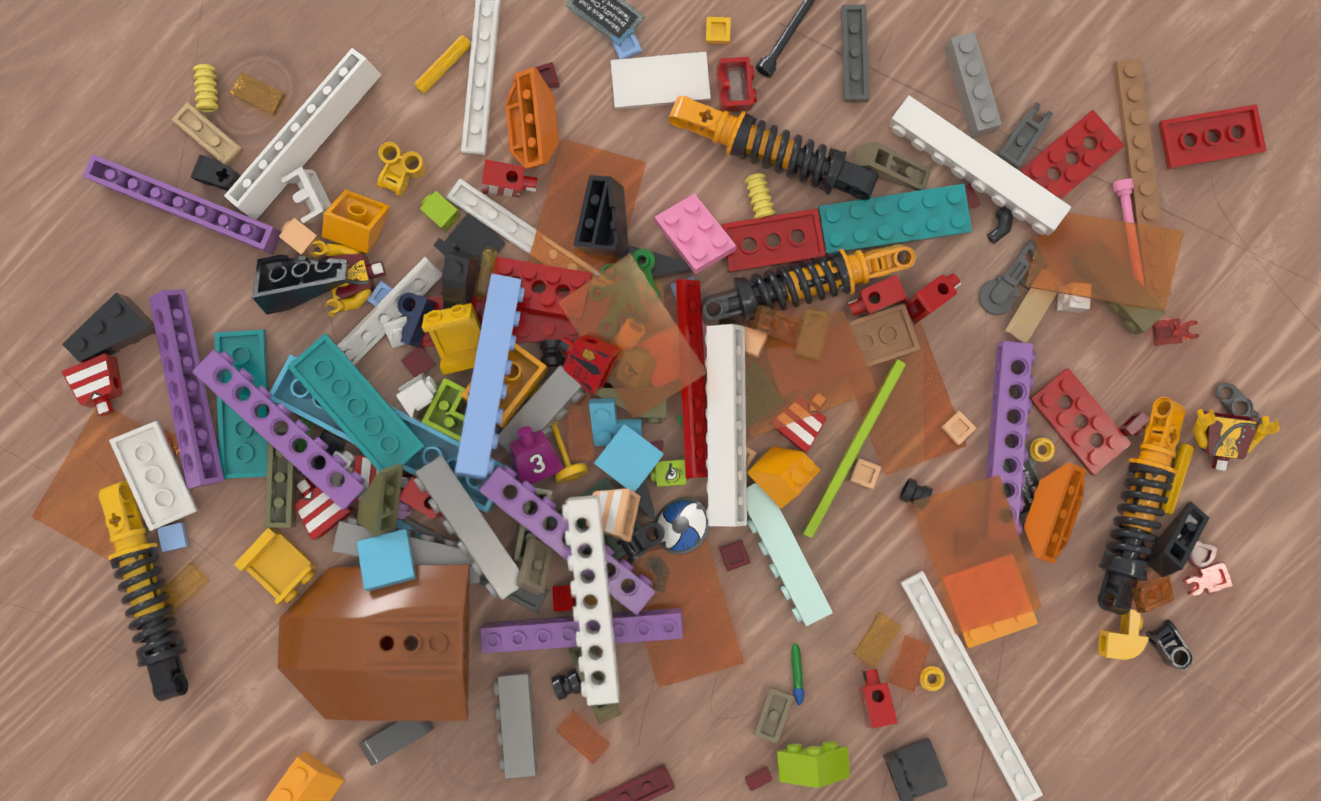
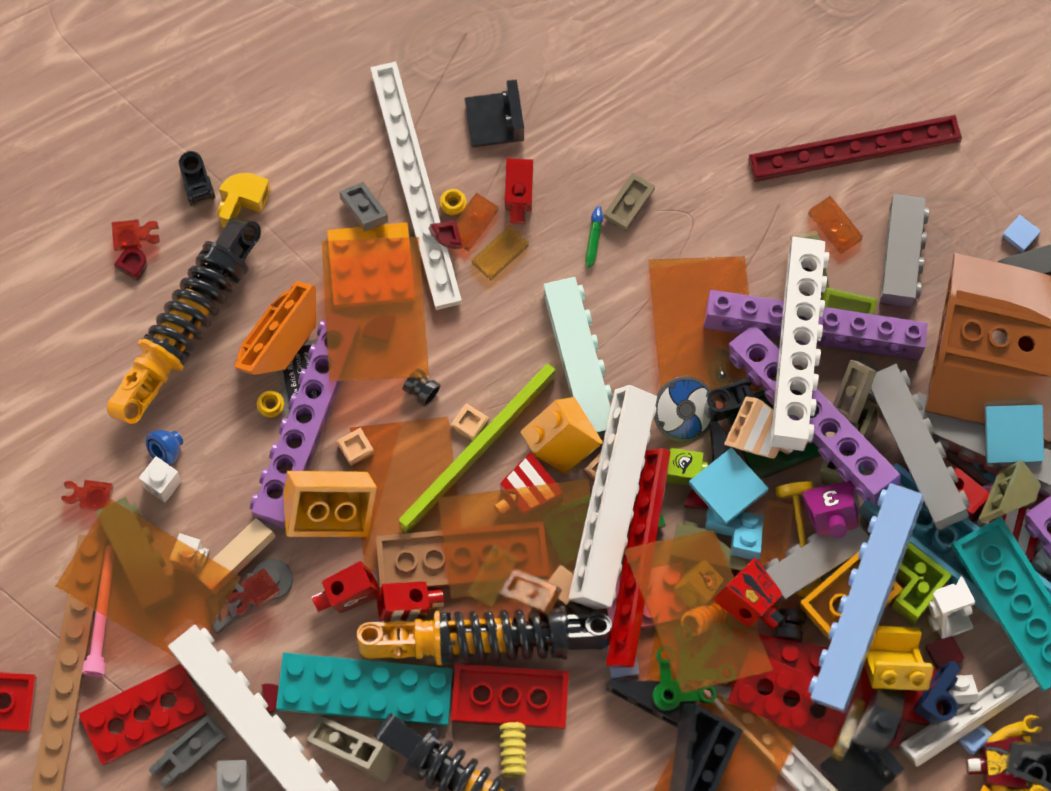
camera: 170 degrees left, 15 degrees down
black wheel [551,668,582,701] -> none
red plate [552,585,577,611] -> none
bright pink plate [654,194,736,275] -> none
dark red tile [719,540,751,572] -> none
dark red tile [745,766,773,791] -> none
lime brick [777,741,850,788] -> none
black arm [987,208,1013,244] -> none
plate [1029,368,1131,475] -> none
dark red plate [1119,411,1150,436] -> none
clear orange plate [1132,576,1174,613] -> none
black slope [1145,502,1209,578] -> none
yellow axle [1159,443,1194,514] -> none
torso [1192,409,1280,471] -> none
dark grey piece [1215,382,1262,425] -> none
none -> white brick [139,456,182,503]
none -> blue brick [146,430,183,466]
none -> clear red plate [227,568,281,616]
none -> light orange slope [283,471,377,537]
none -> dark grey plate [340,182,388,232]
none -> dark red tile [429,221,462,249]
none -> lime tile [821,288,878,315]
none -> light blue tile [1002,215,1041,253]

